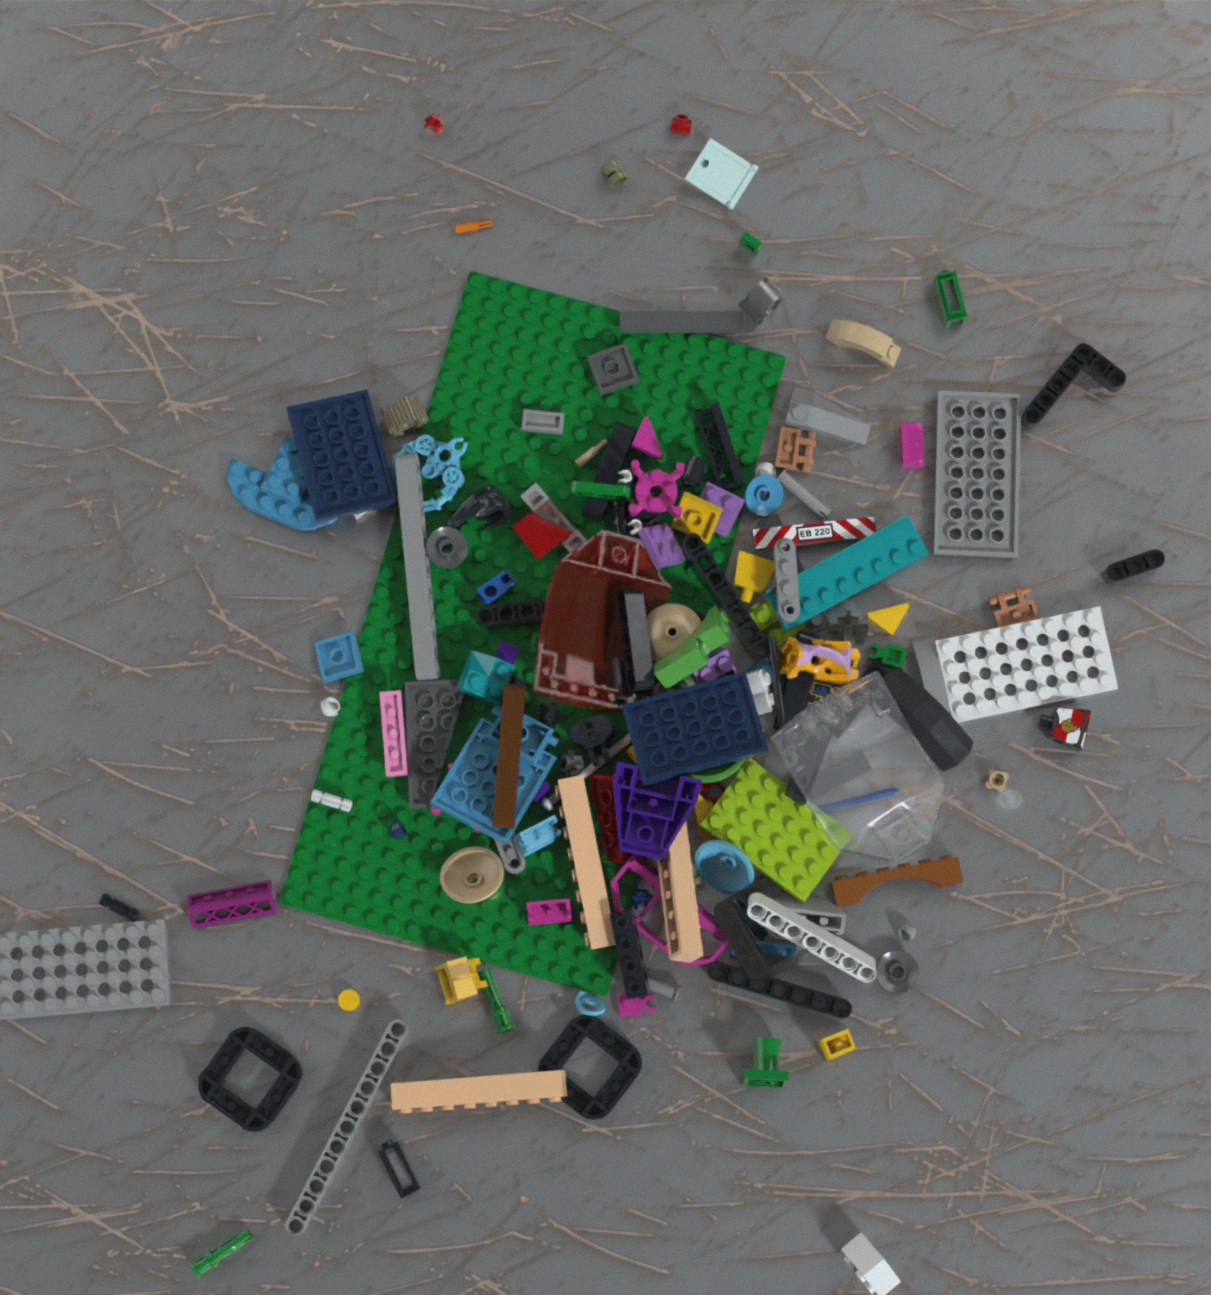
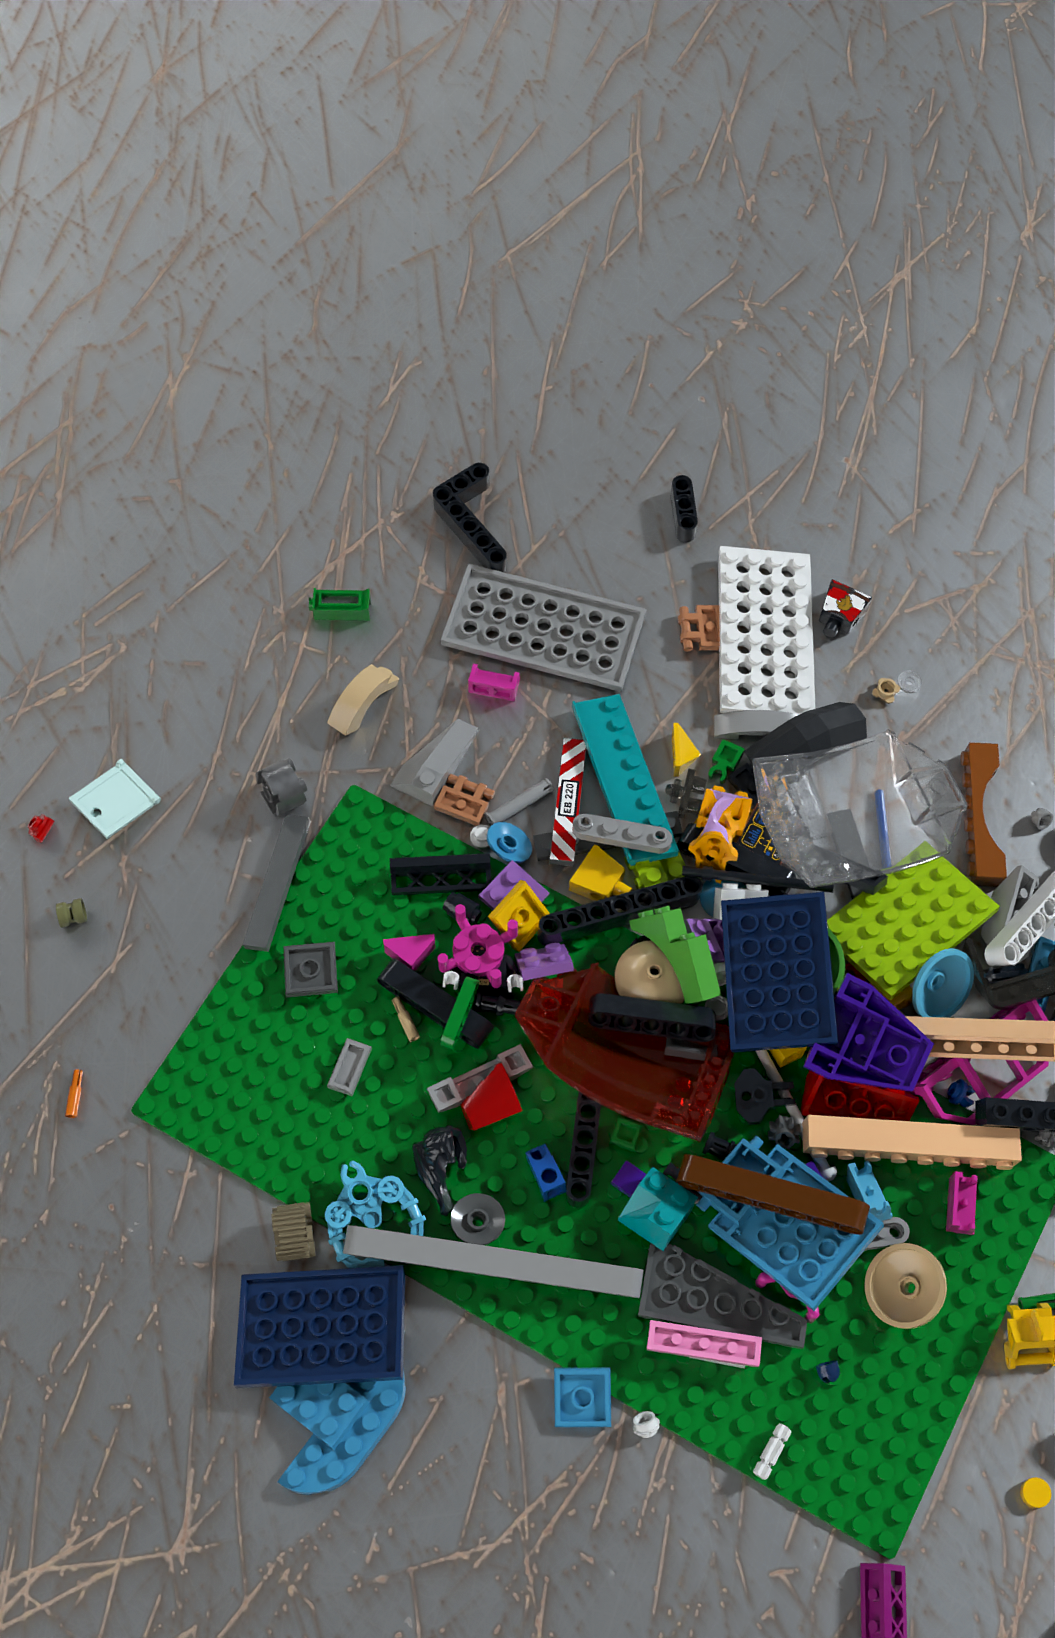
camera: 80 degrees left, 15 degrees down
green tile [740,232,762,255] -> none

